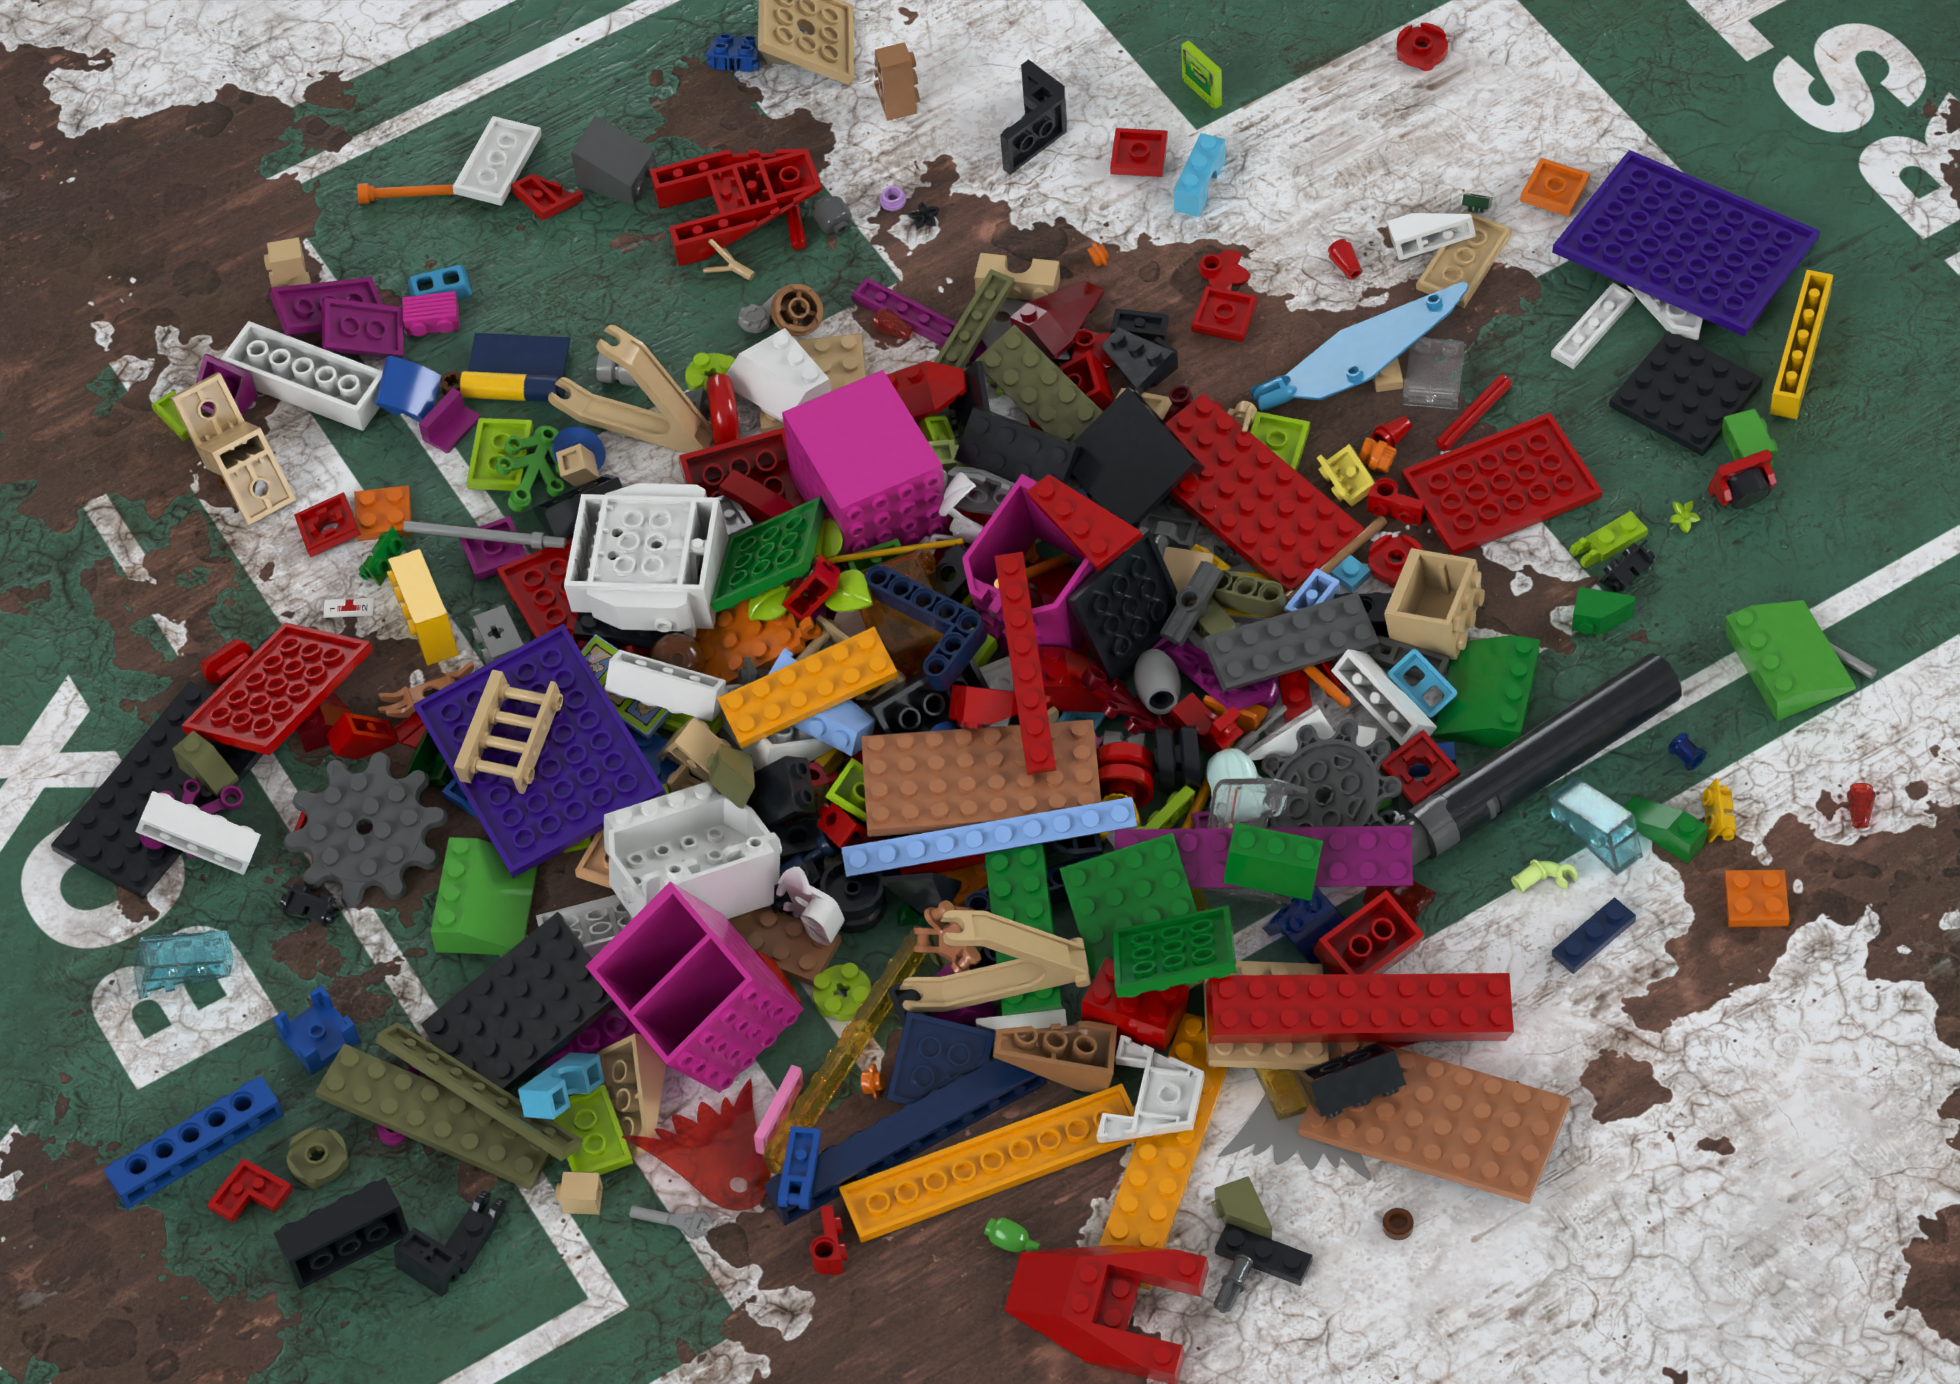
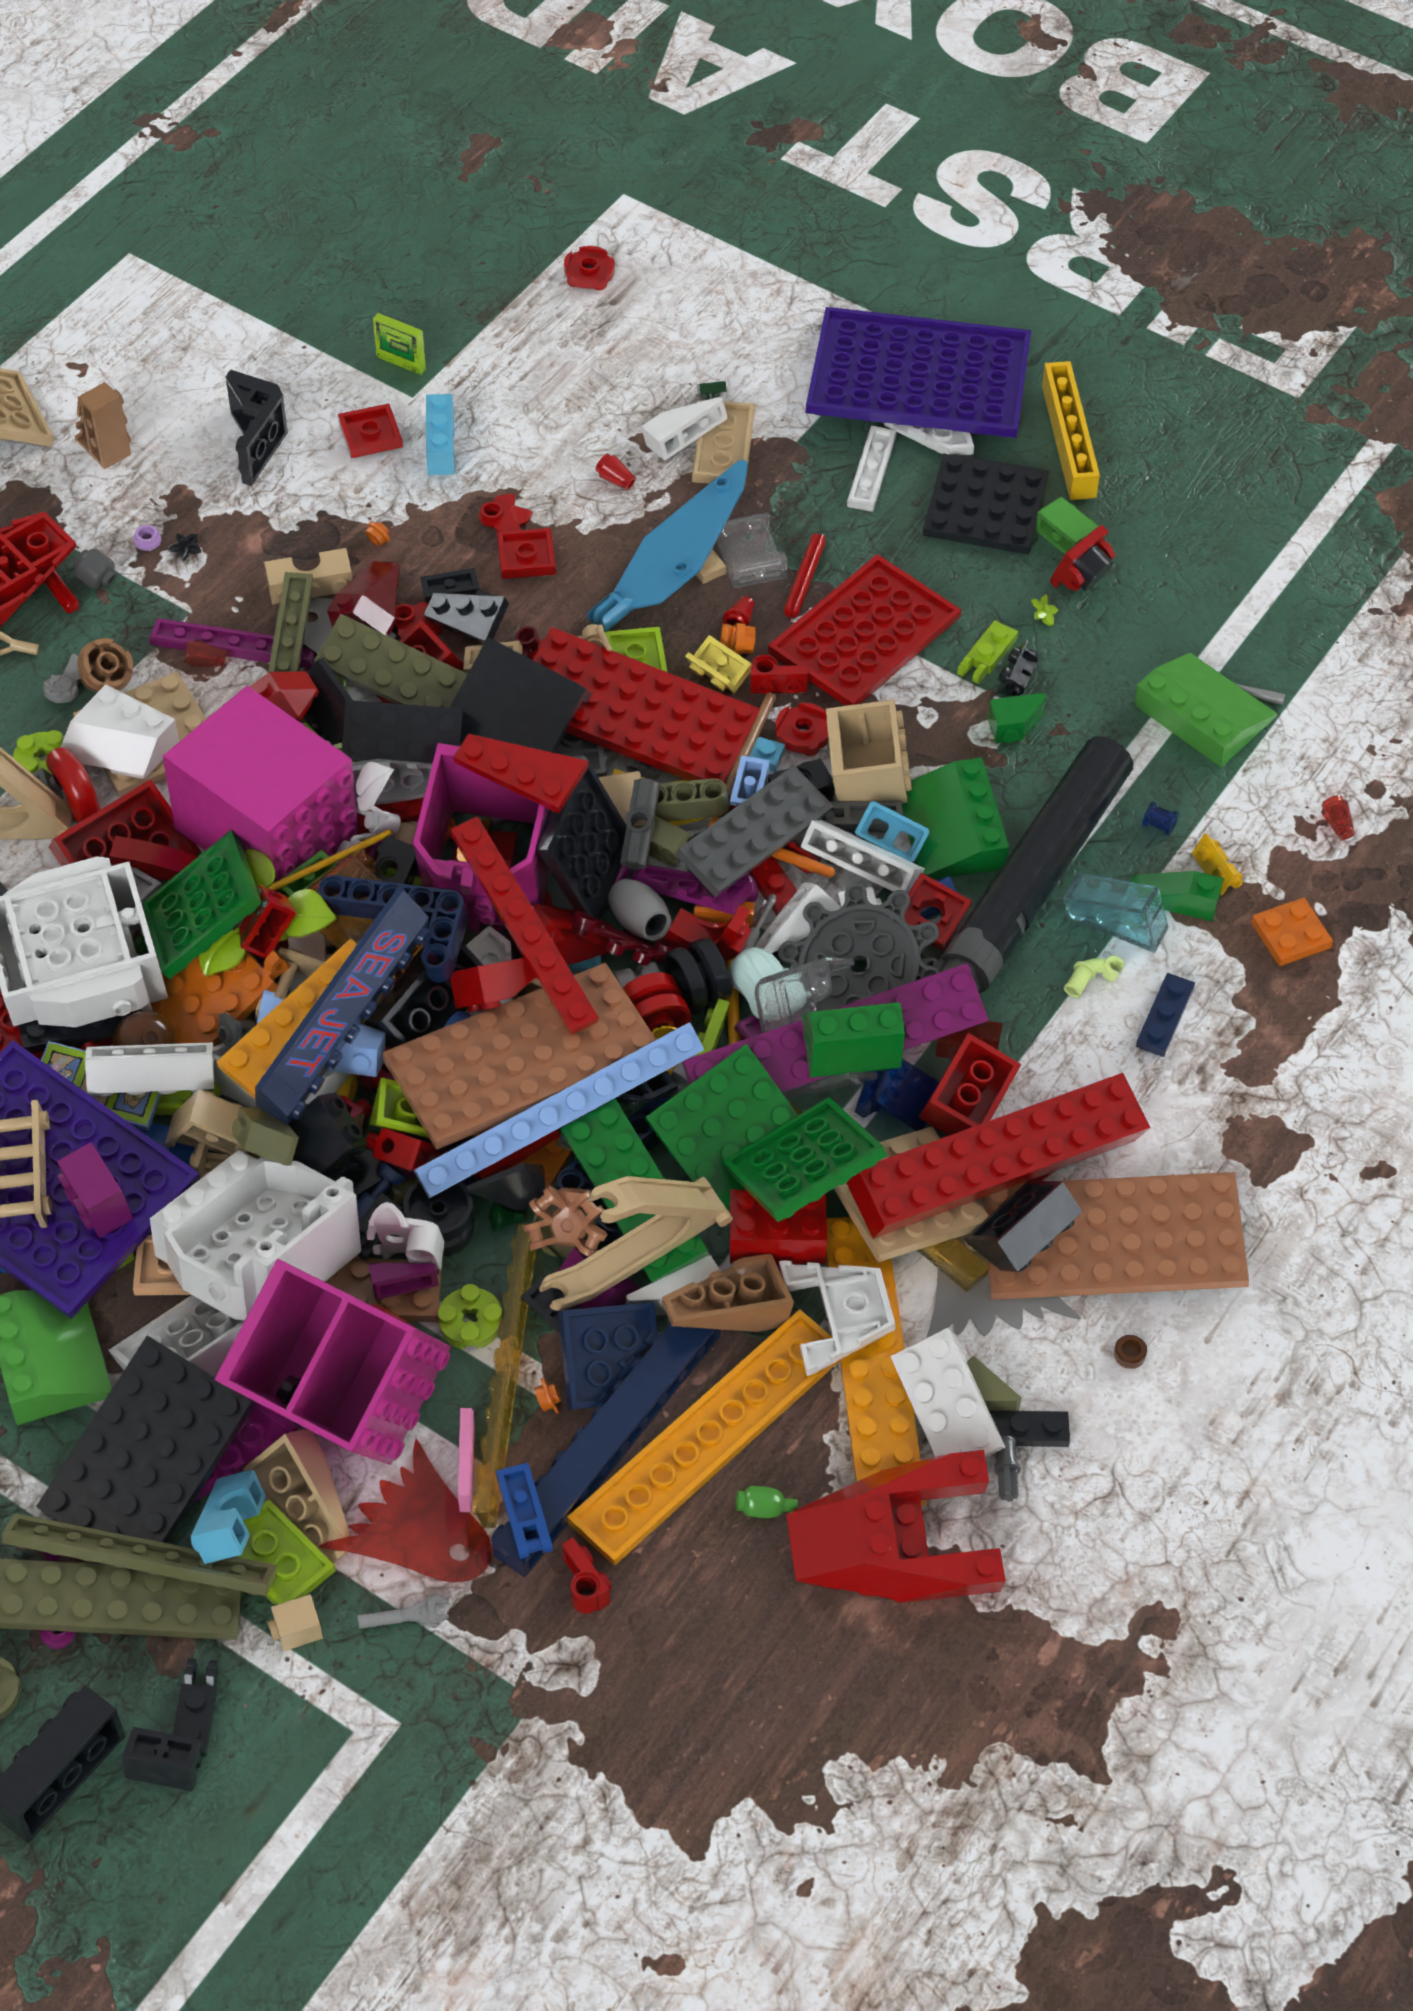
camera: 30 degrees left, 0 degrees up
orange plate [1520,158,1590,217] -> none
none -> magenta brick [57,1142,133,1238]
none -> dark blue slope [255,887,430,1126]
none -> magenta slope [368,1263,439,1300]
none -> white plate [890,1327,1005,1457]

